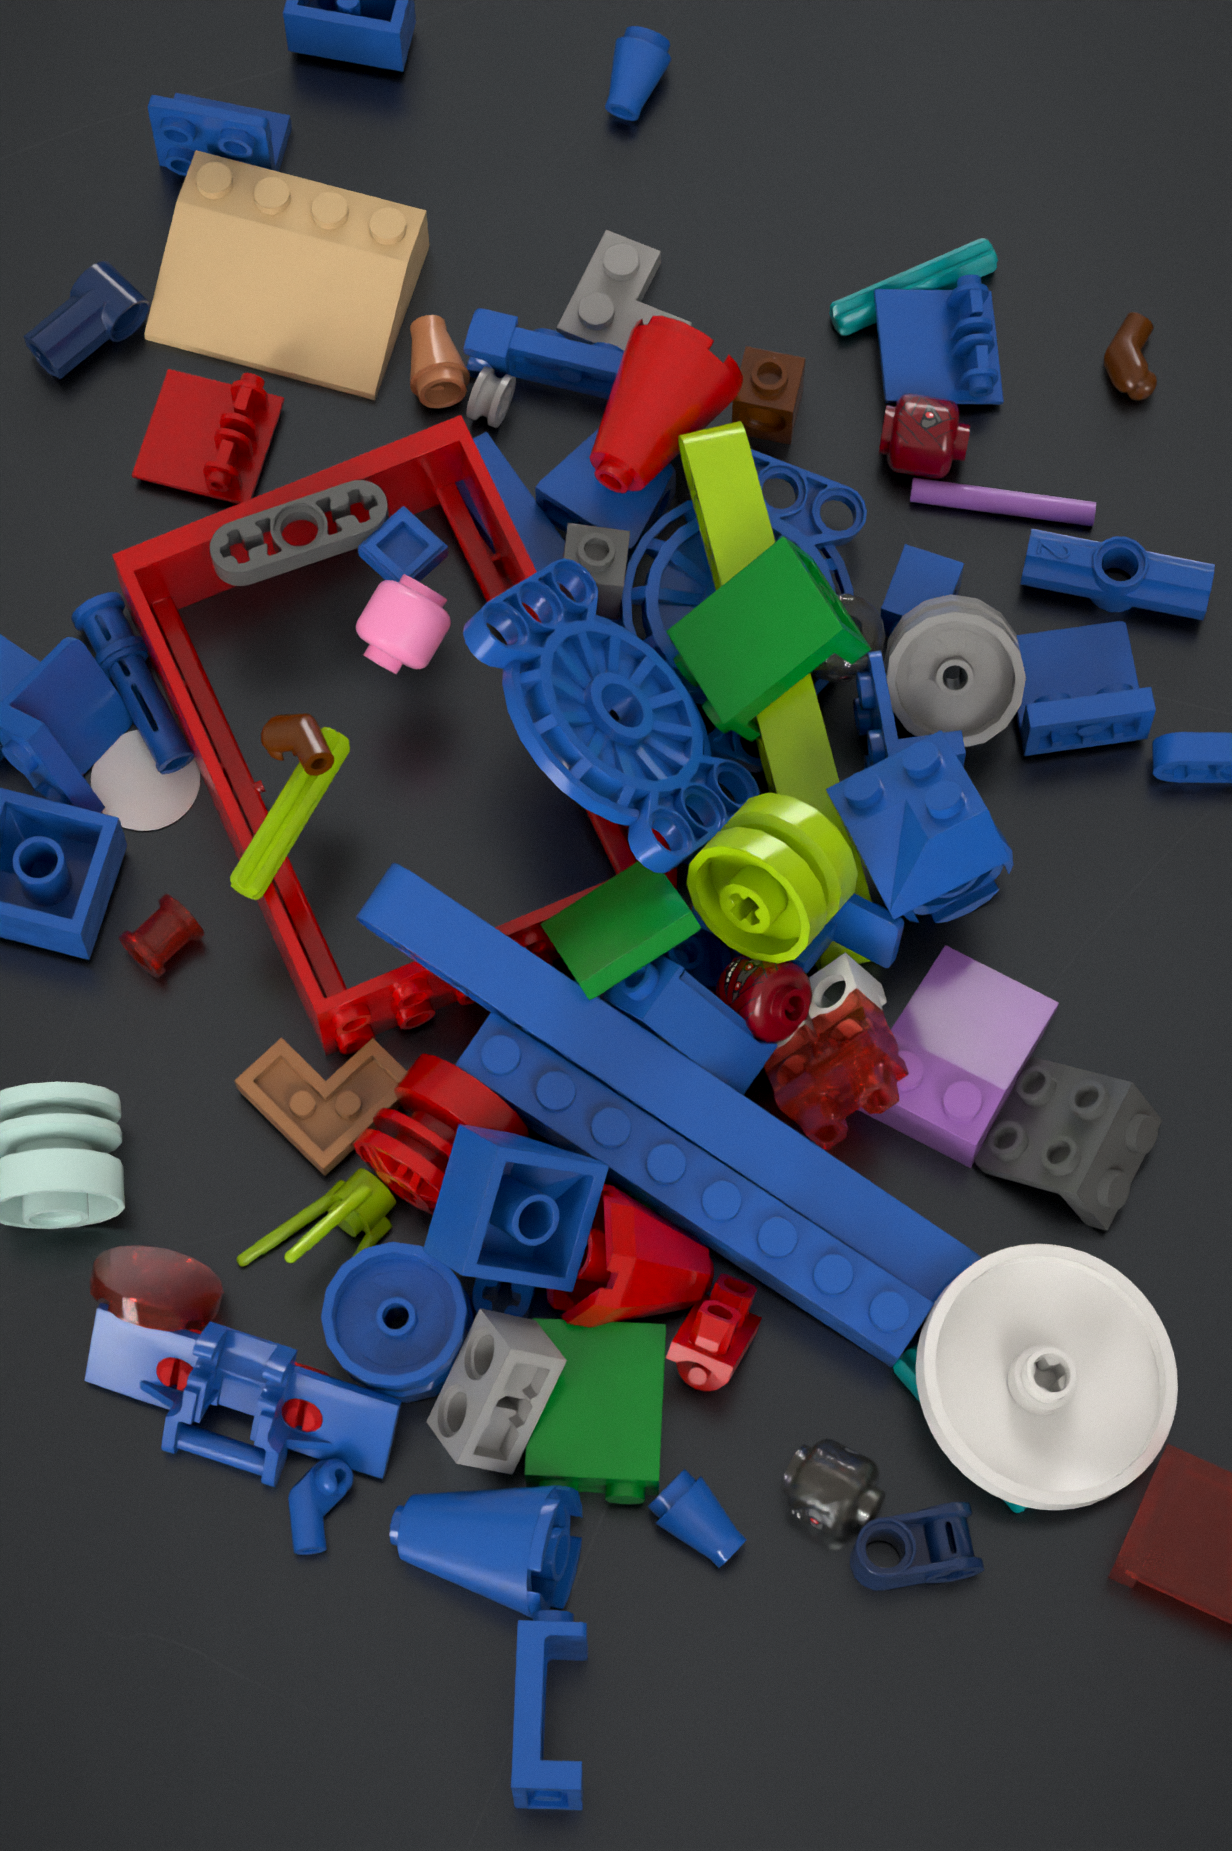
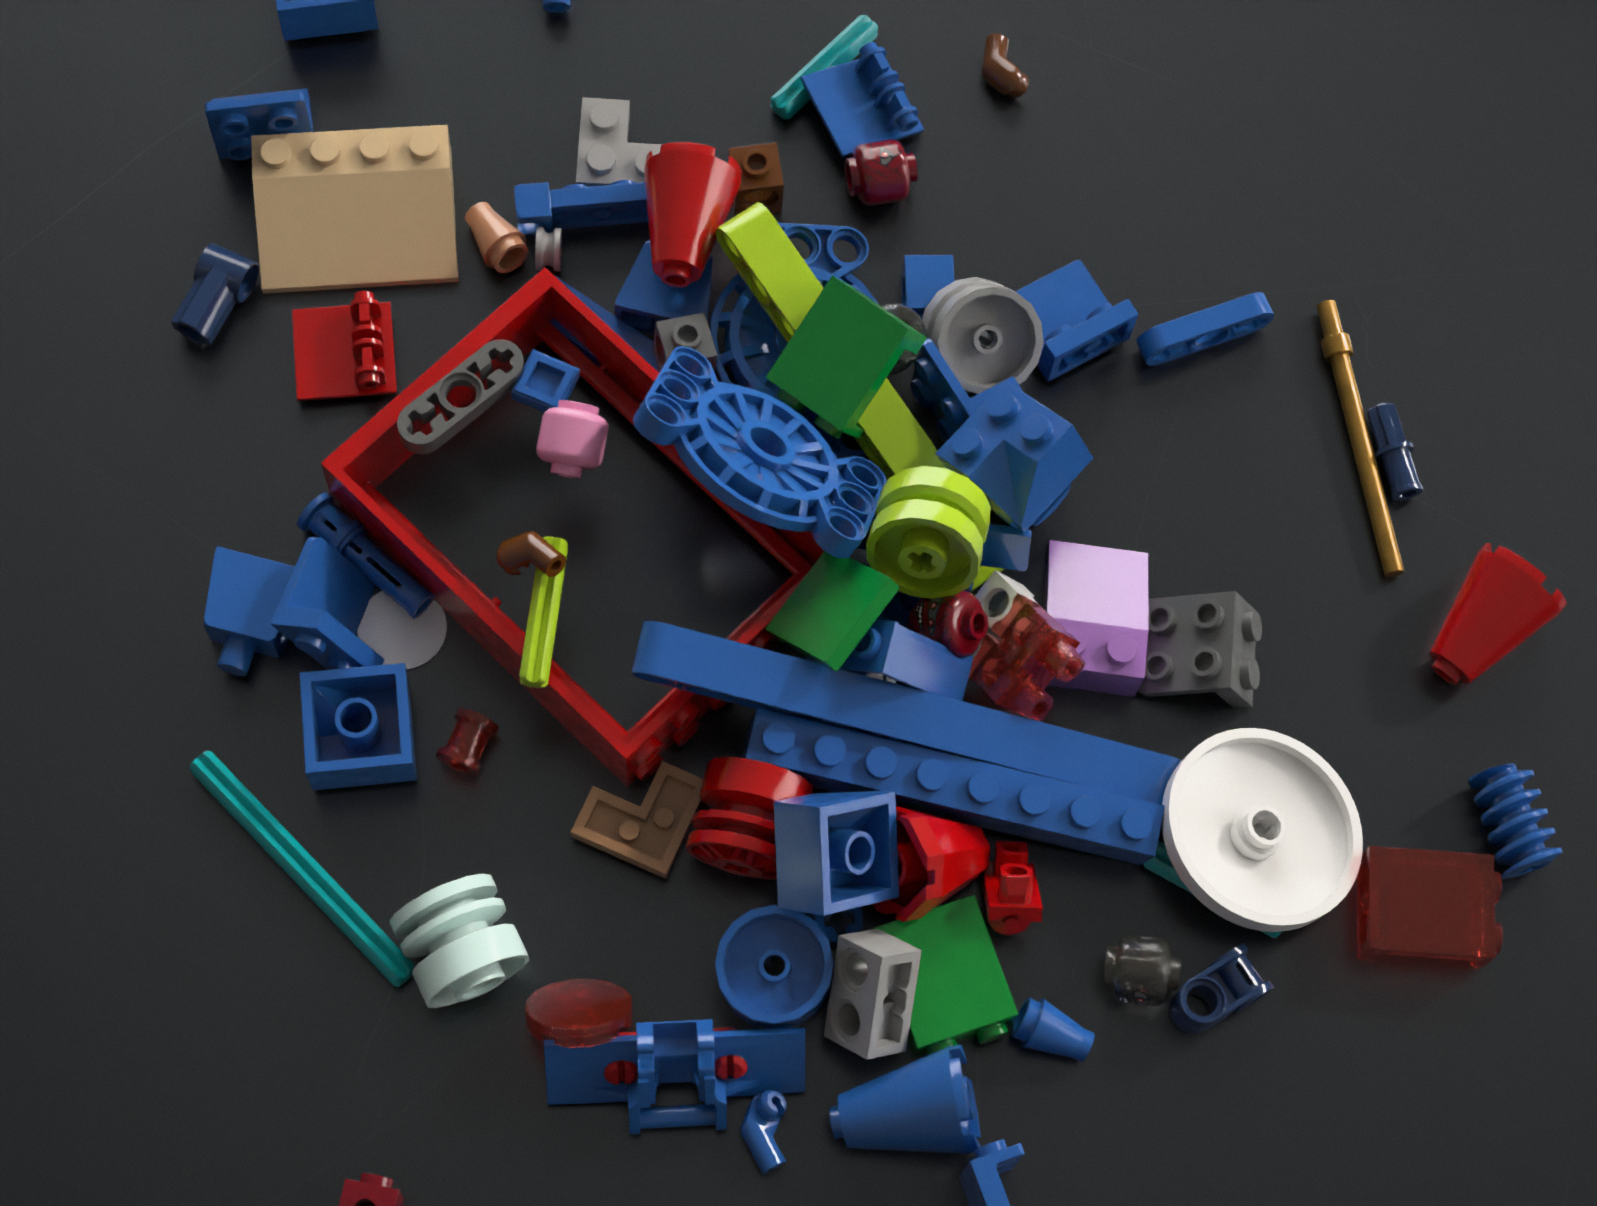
camera: 30 degrees left, 0 degrees up
lime plant [236,1168,396,1266] -> none
medium lavender bar [910,477,1096,526] -> none
blue piece [1020,529,1215,621] -> none

